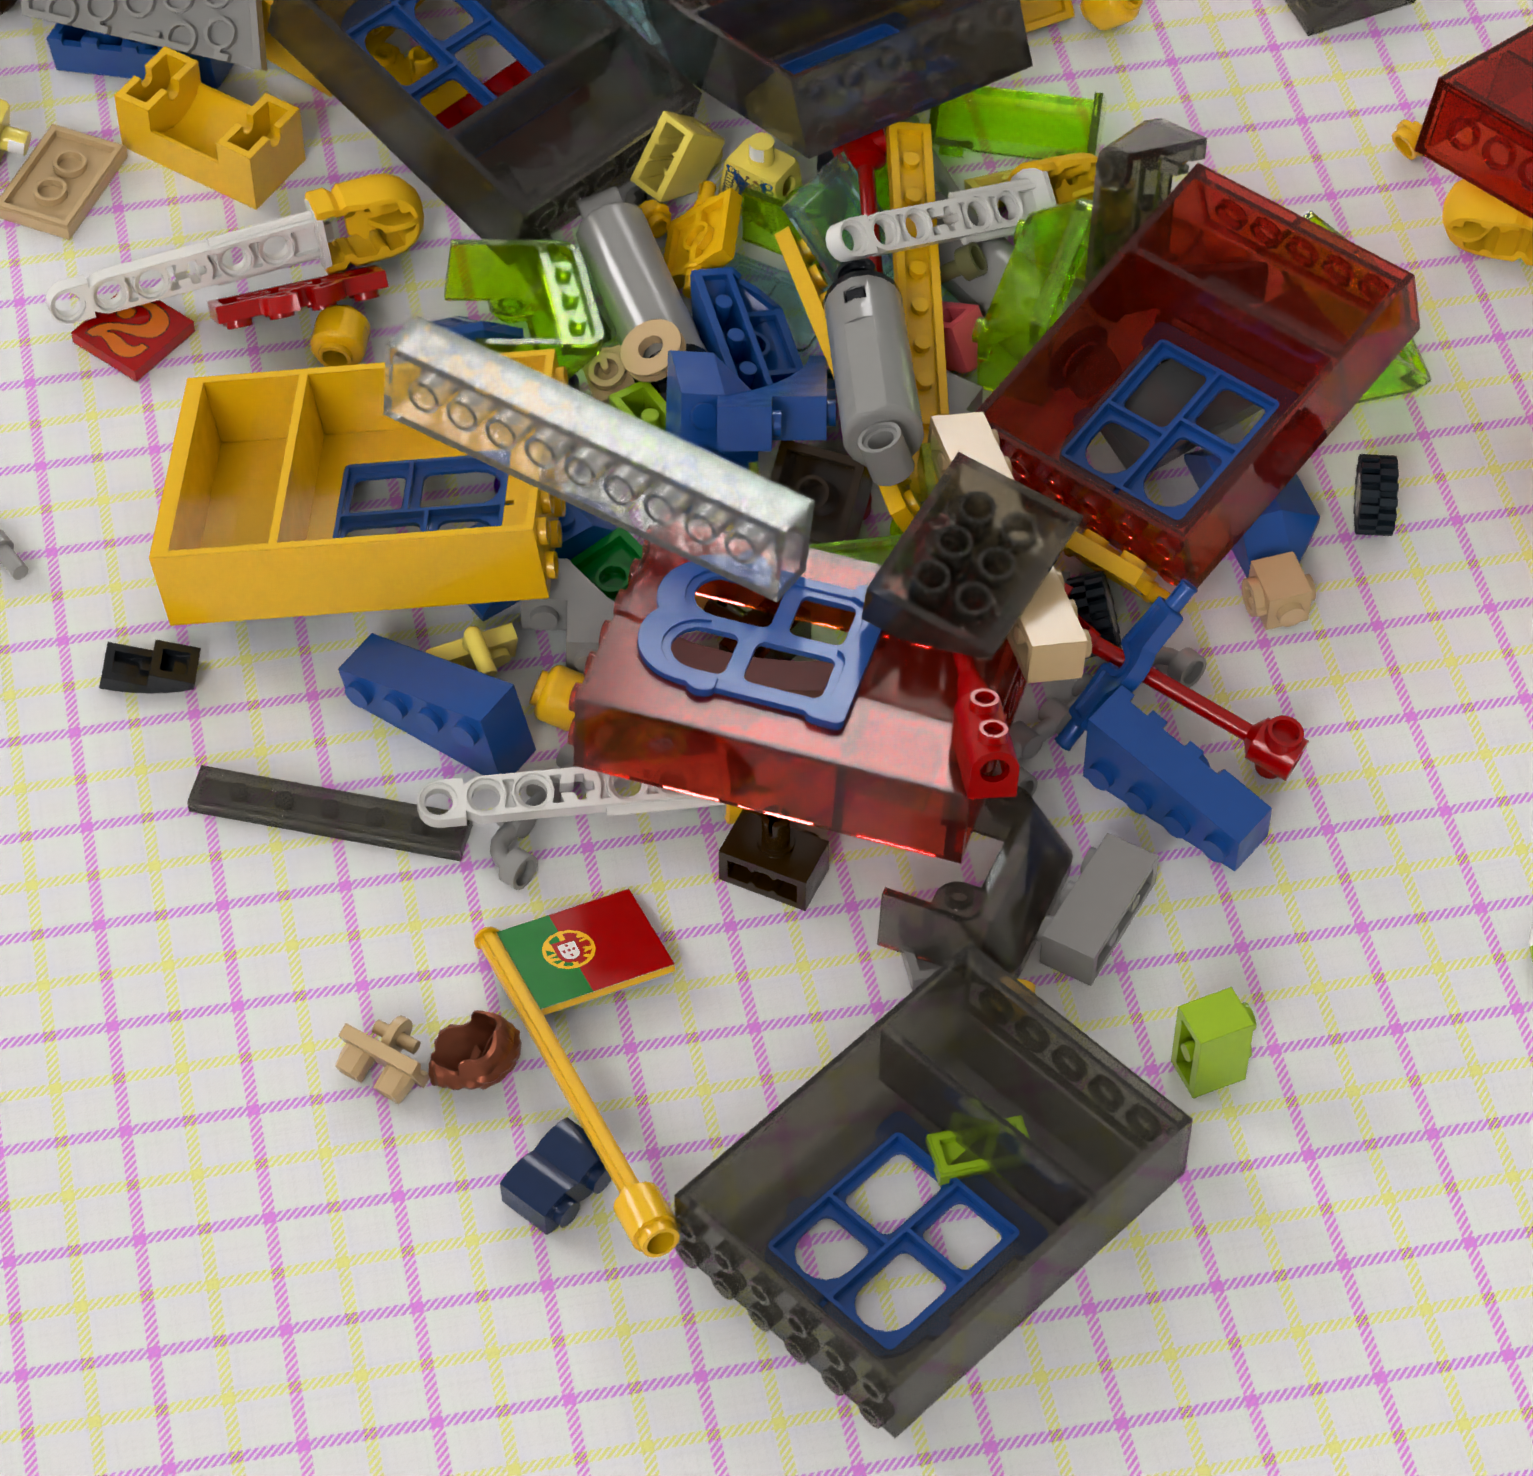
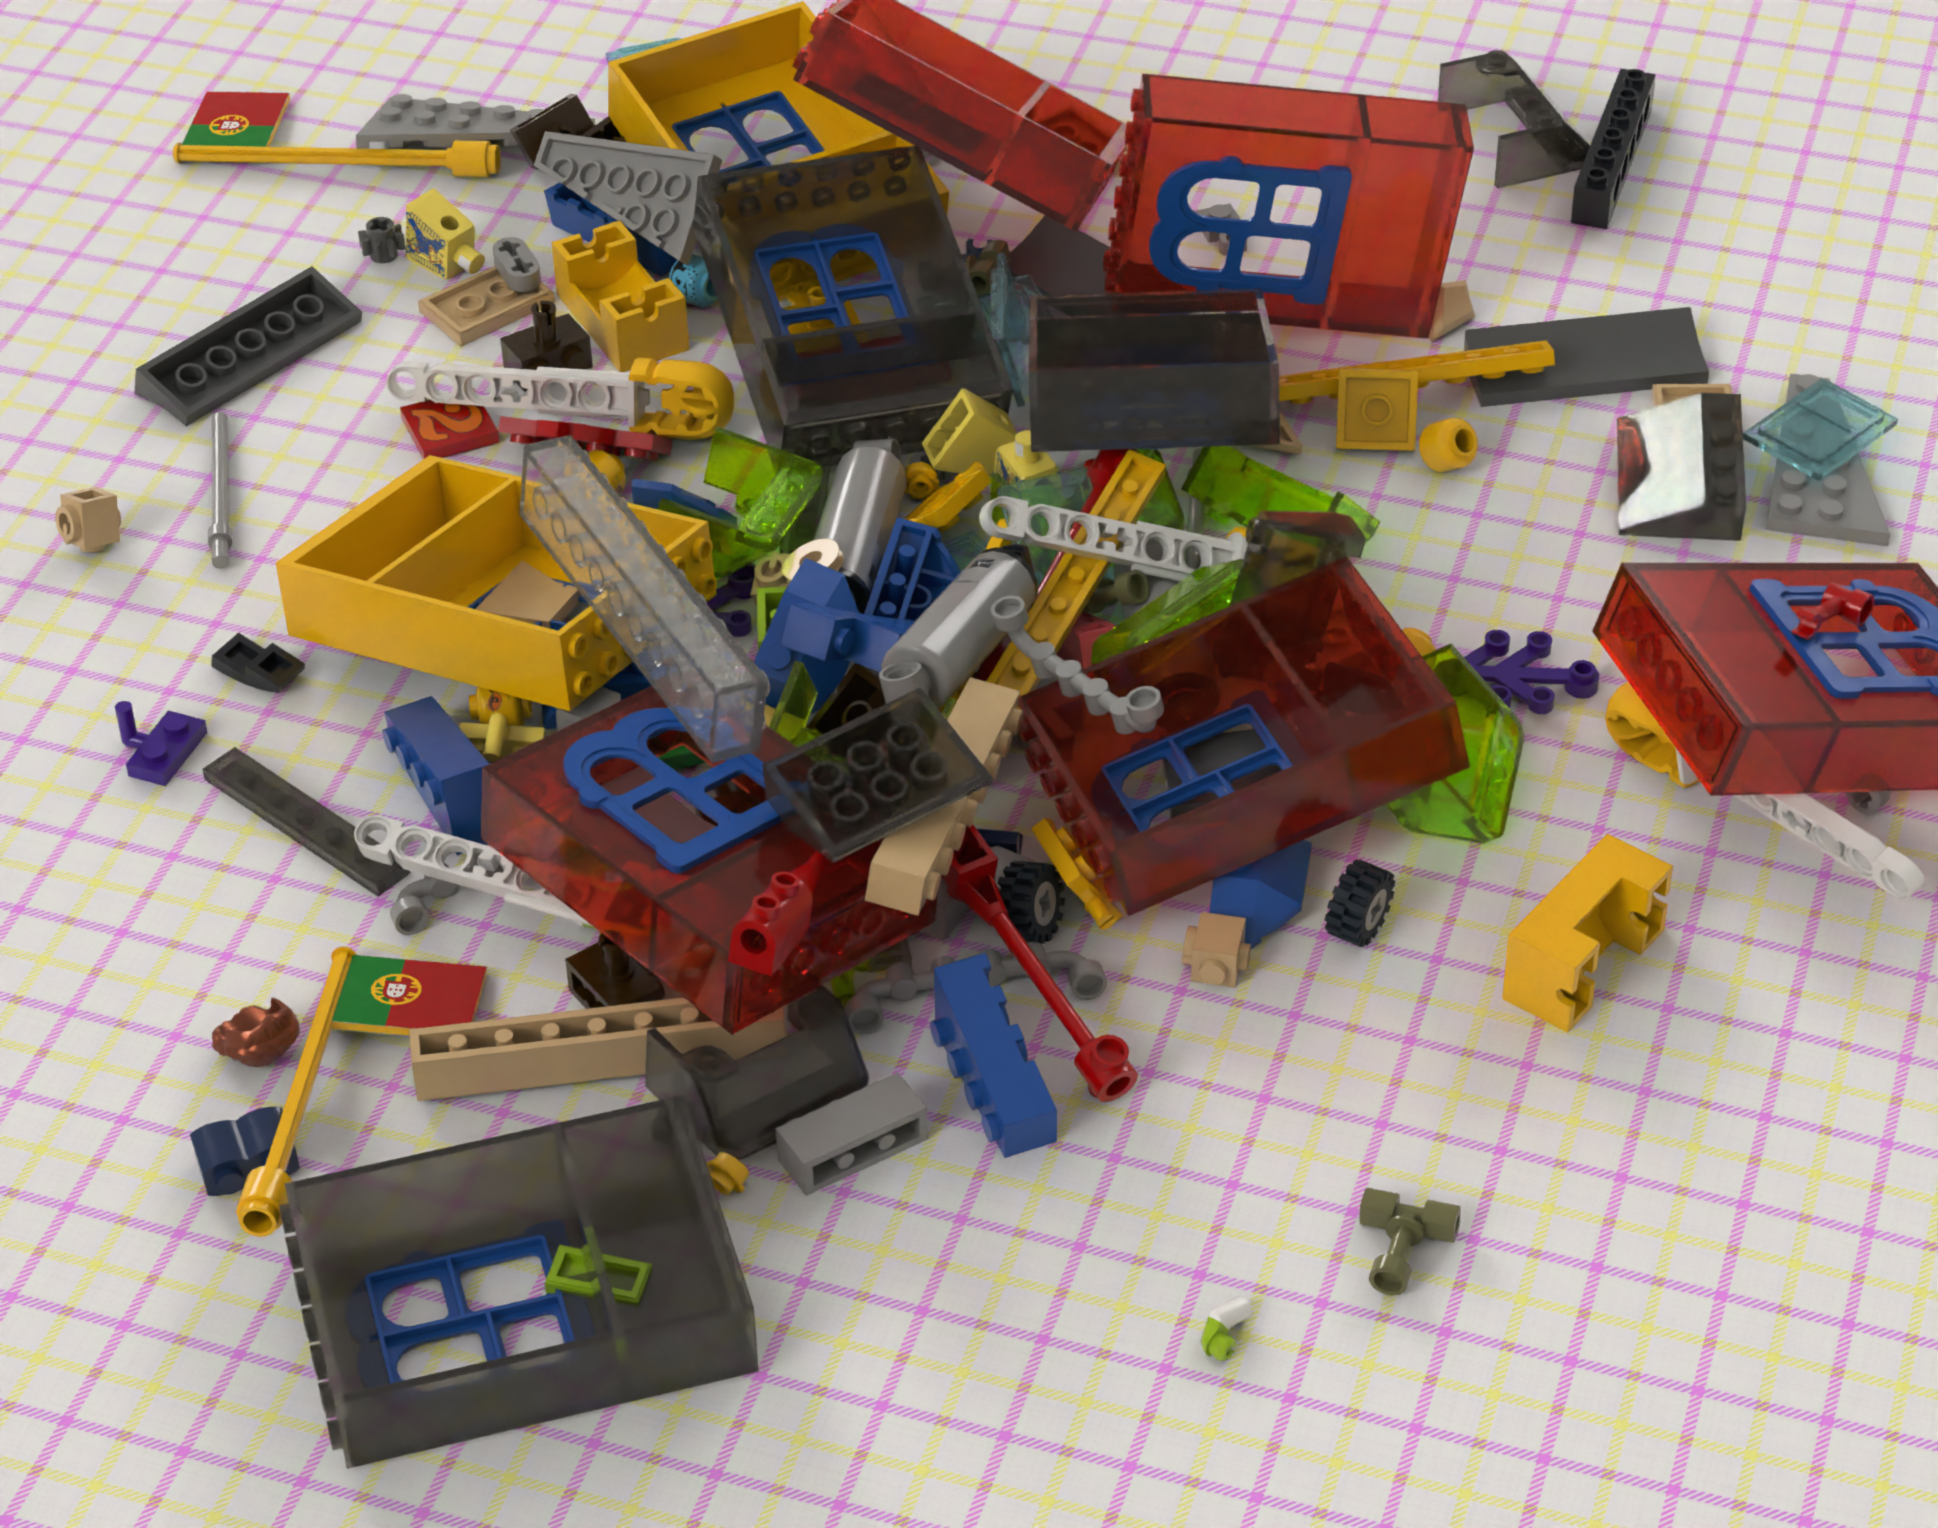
camera: 30 degrees right, 10 degrees down
tan hips [335,1015,430,1104] -> none
blue piece [1054,578,1198,751] -> none
lime brick [1171,987,1256,1099] -> none
none -> dark purple plate [115,701,208,786]
none -> tan brick [409,986,787,1101]
none -> yellow head [469,686,533,726]
none -> tan tile [476,560,581,629]
none -> light grey beam [493,237,541,292]
none -> dark brown brick [500,301,593,392]
none -> medium azure head [669,254,725,307]
none -> light grey bar [991,595,1164,734]
none -> dark purple plant [1434,630,1599,714]

